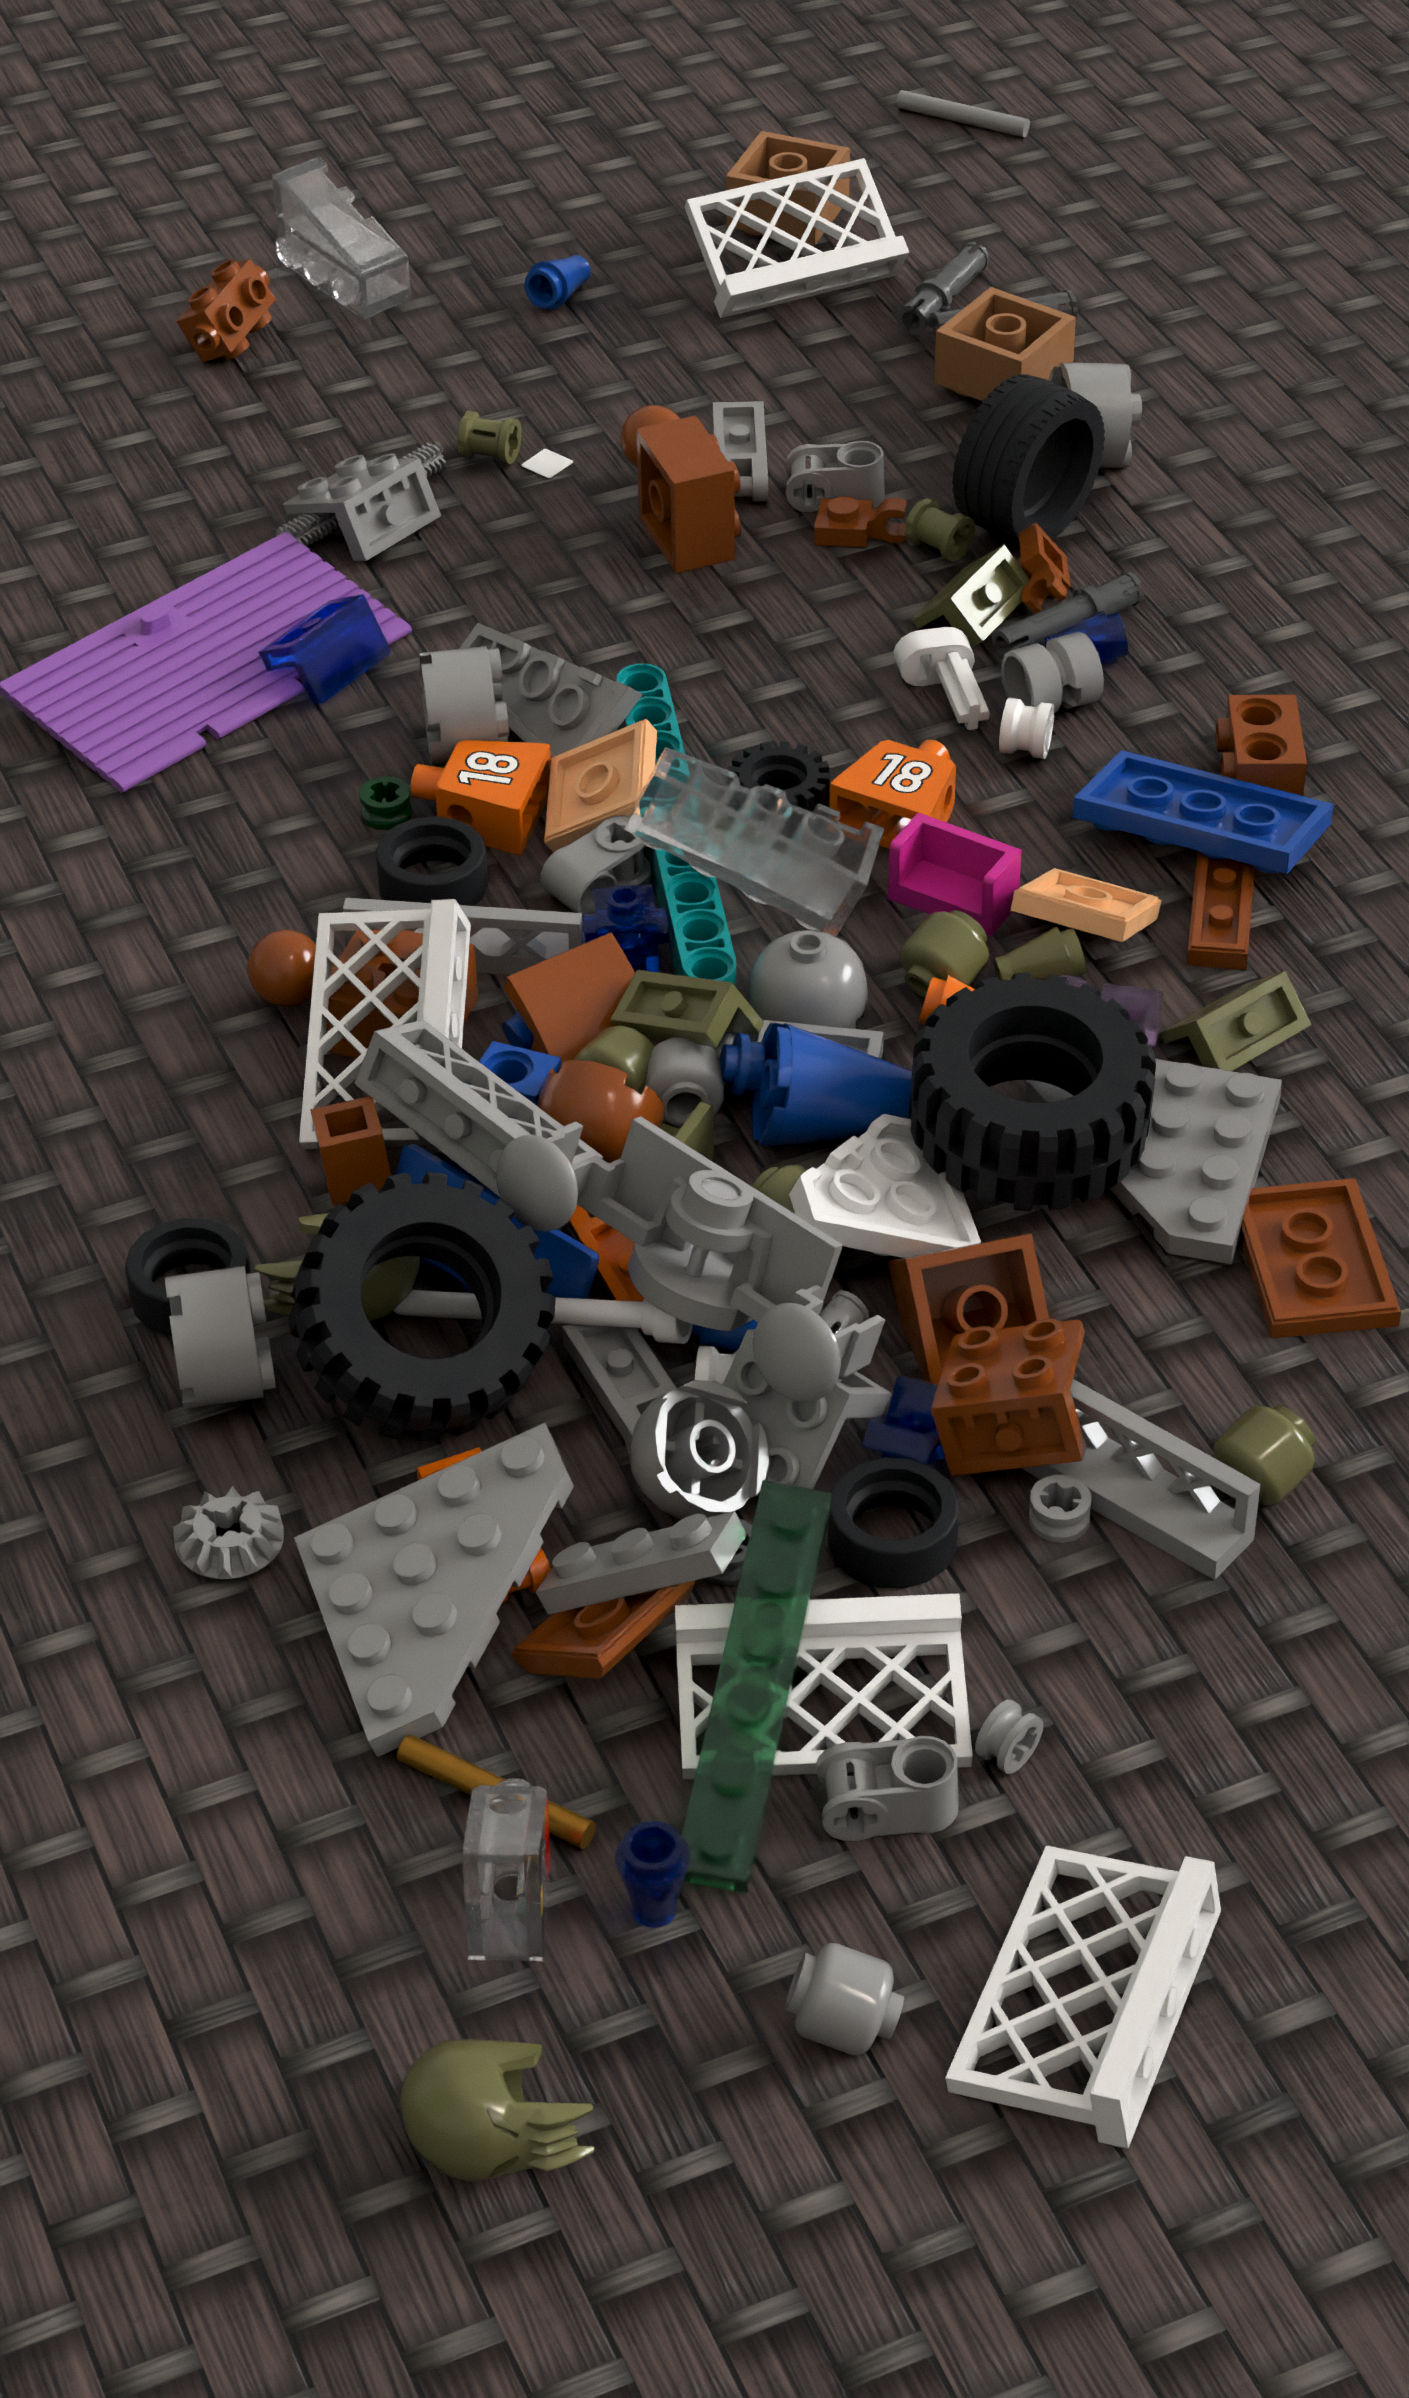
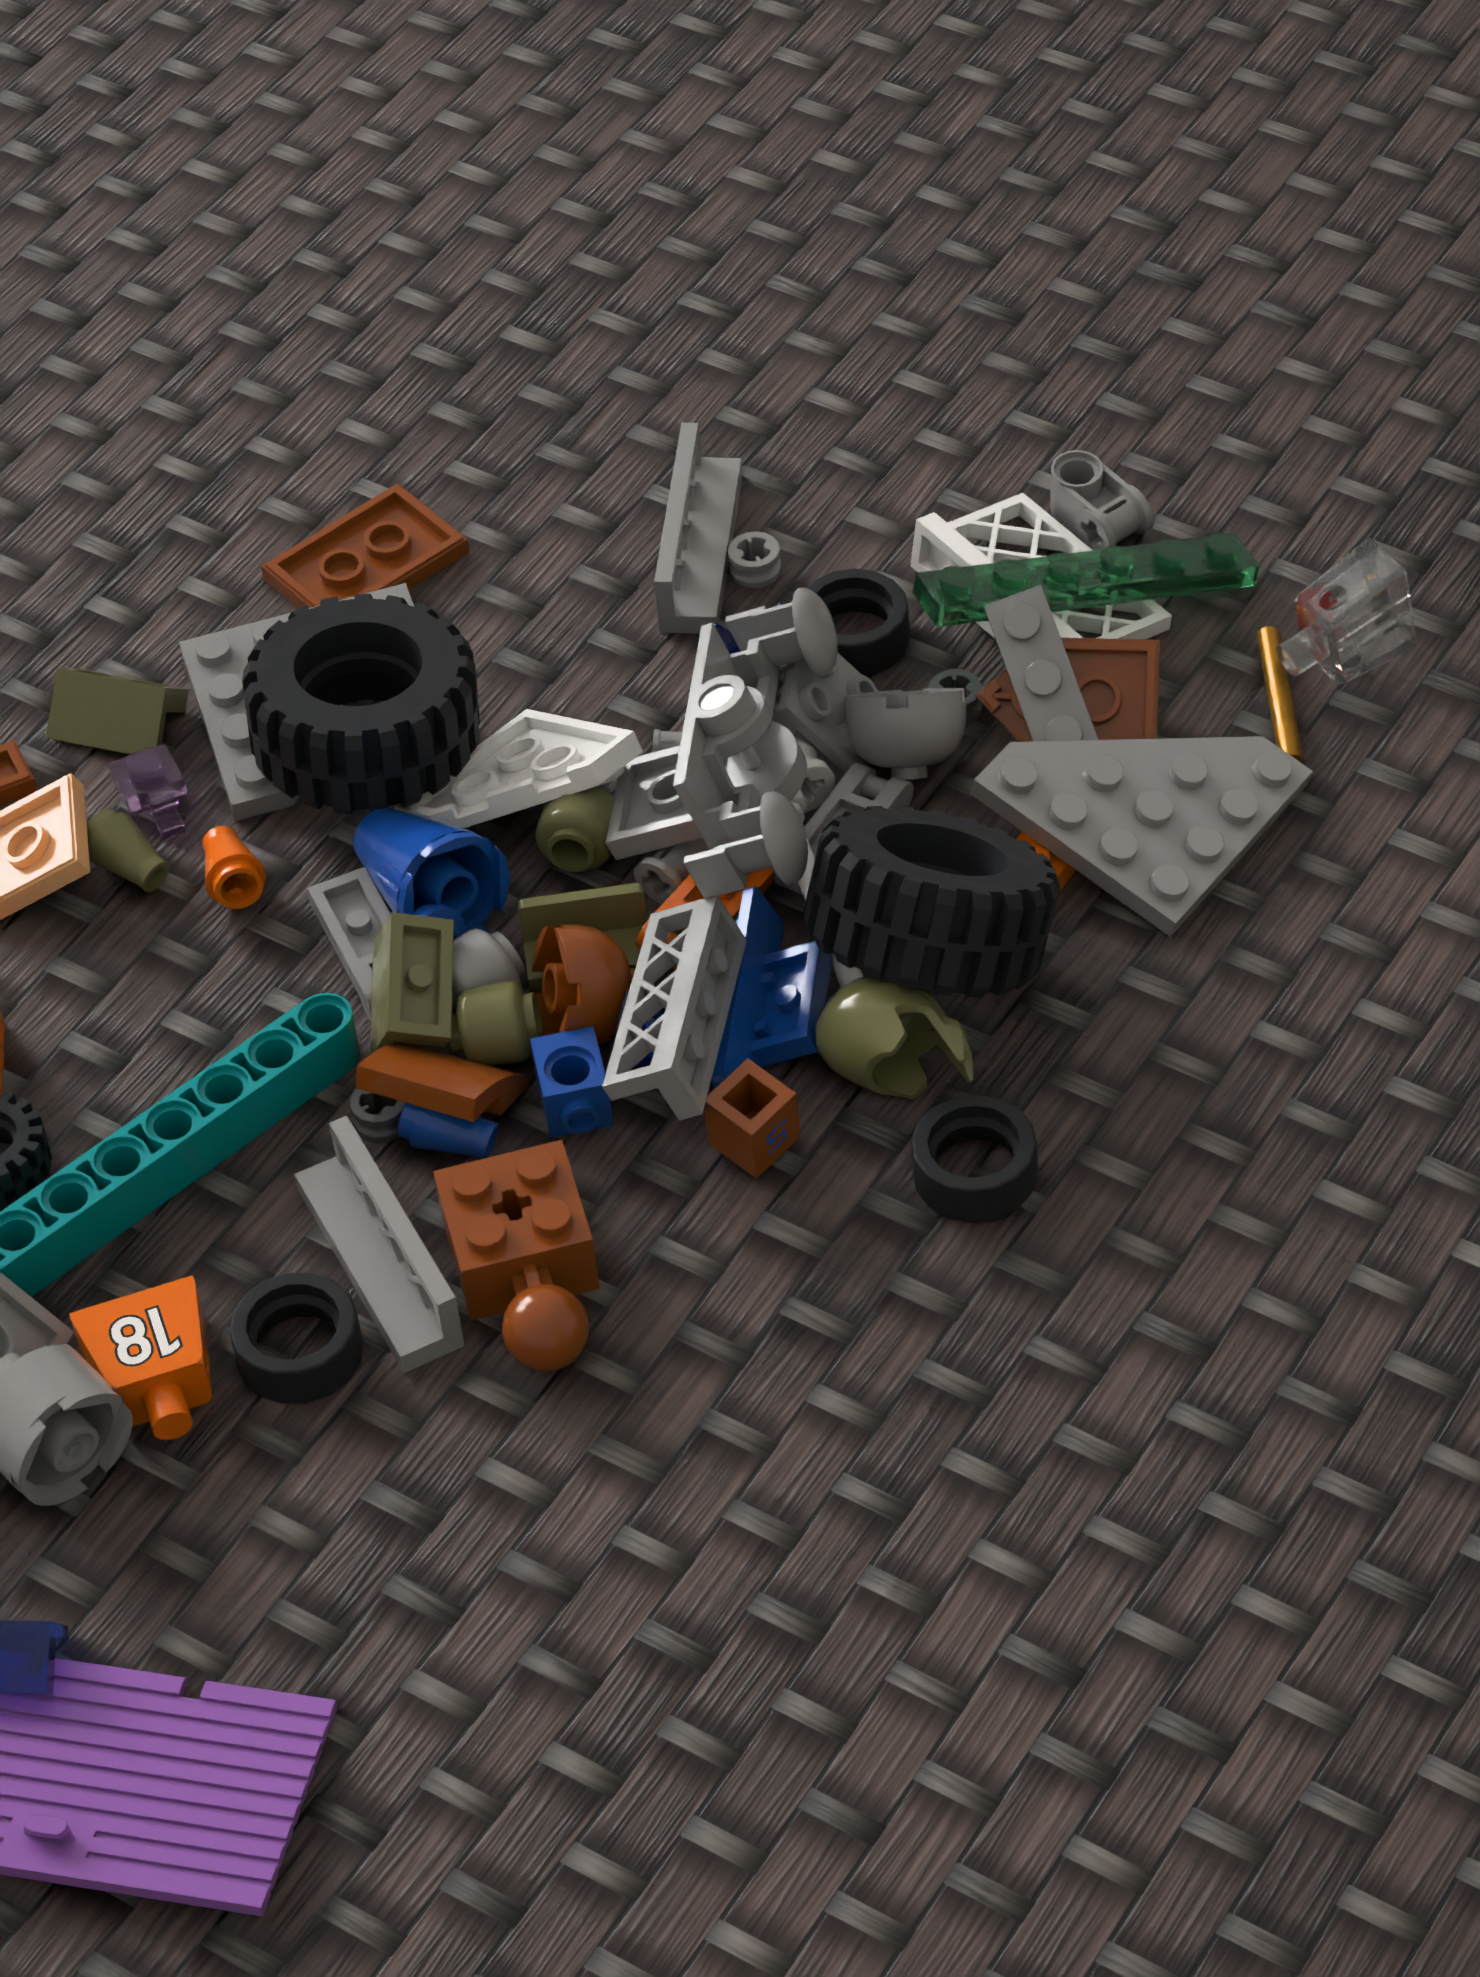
camera: 120 degrees left, 5 degrees up
light grey brick [165,1266,276,1409] -> none
light grey gear [173,1486,284,1579] -> none
white fence [299,899,471,1154] -> none
dark green bush [359,776,412,830] -> none
light grey piece [540,815,652,920] -> none
light nougat plate [544,719,657,853] -> none
clear blue brick [582,884,669,973] -> none
clear blue cone [615,1821,691,1928] -> none
clear wedge [624,747,884,937] -> none
light grey cylinder [748,930,868,1029] -> none
light grey head [785,1943,904,2056] -> none
dark pink panel [888,813,1022,937] -> none
dark orange slope [888,1233,1049,1390] -> none
olive head [900,910,989,998] -> none
dark orange bracket [931,1318,1086,1476] -> none
white fence [945,1845,1221,2149] -> none
light grey bush [975,1700,1043,1774] -> none
olive head [1213,1405,1315,1507] -> none

